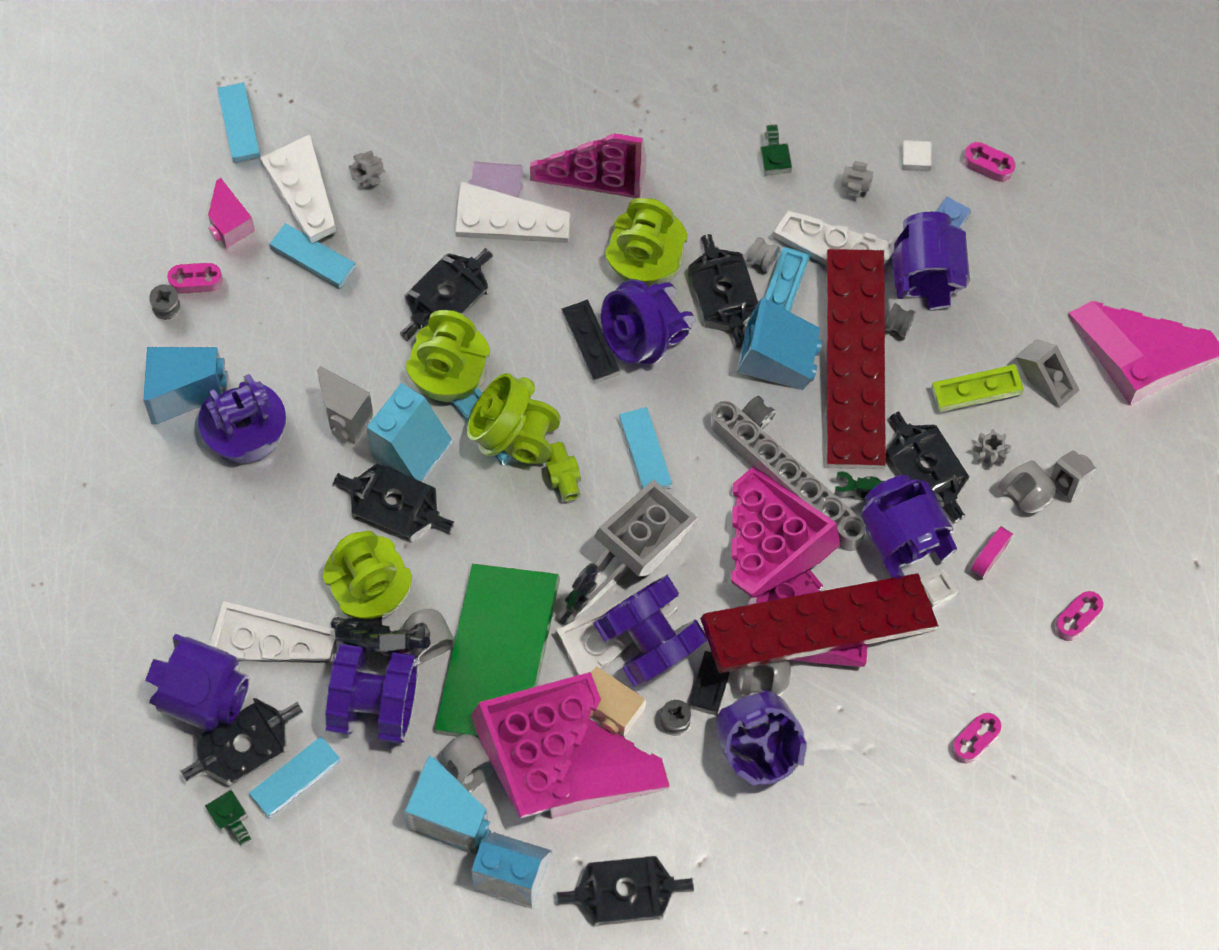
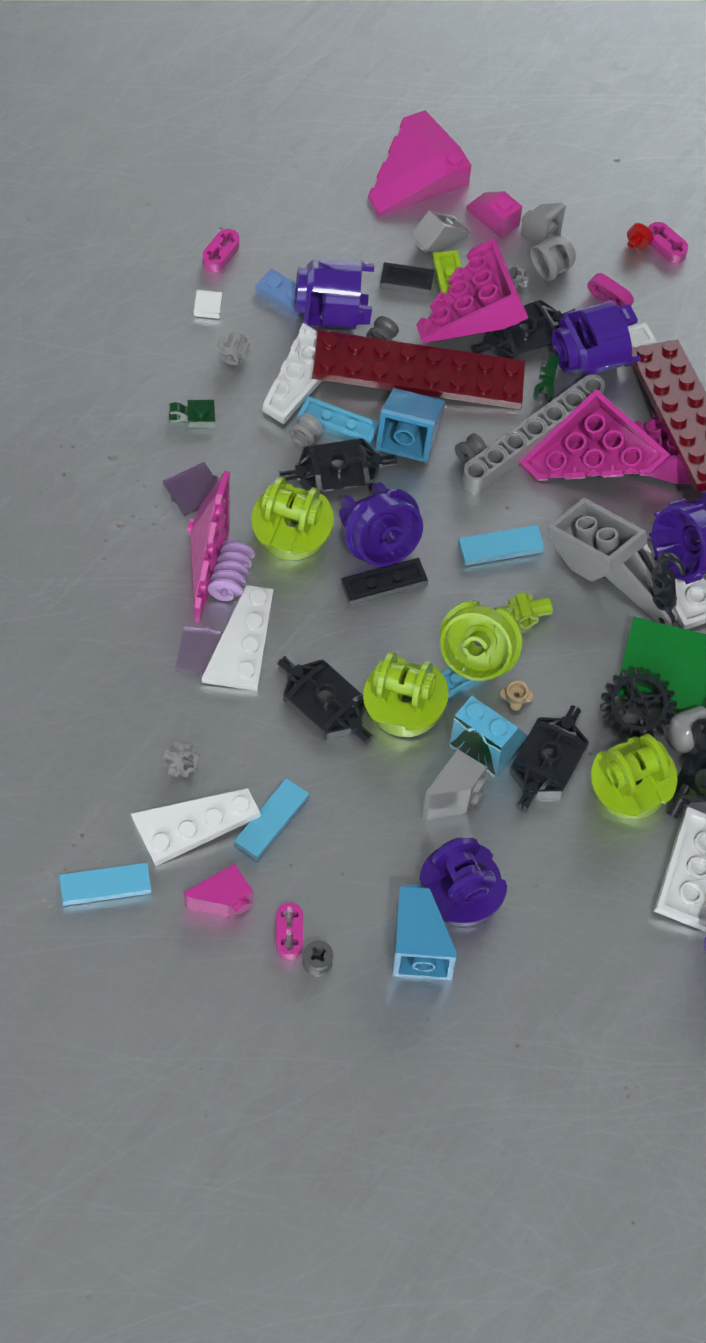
camera: 90 degrees left, 5 degrees down
none -> clear purple piece [163,462,218,517]
none -> lavender piece [207,540,255,602]
none -> black tile [380,262,434,295]
none -> dark pink slope [416,238,528,343]
none -> dark pink slope [466,191,523,239]
none -> tan plate [500,680,534,711]
none -> black gear [600,668,677,742]
none -> red tile [627,223,654,250]

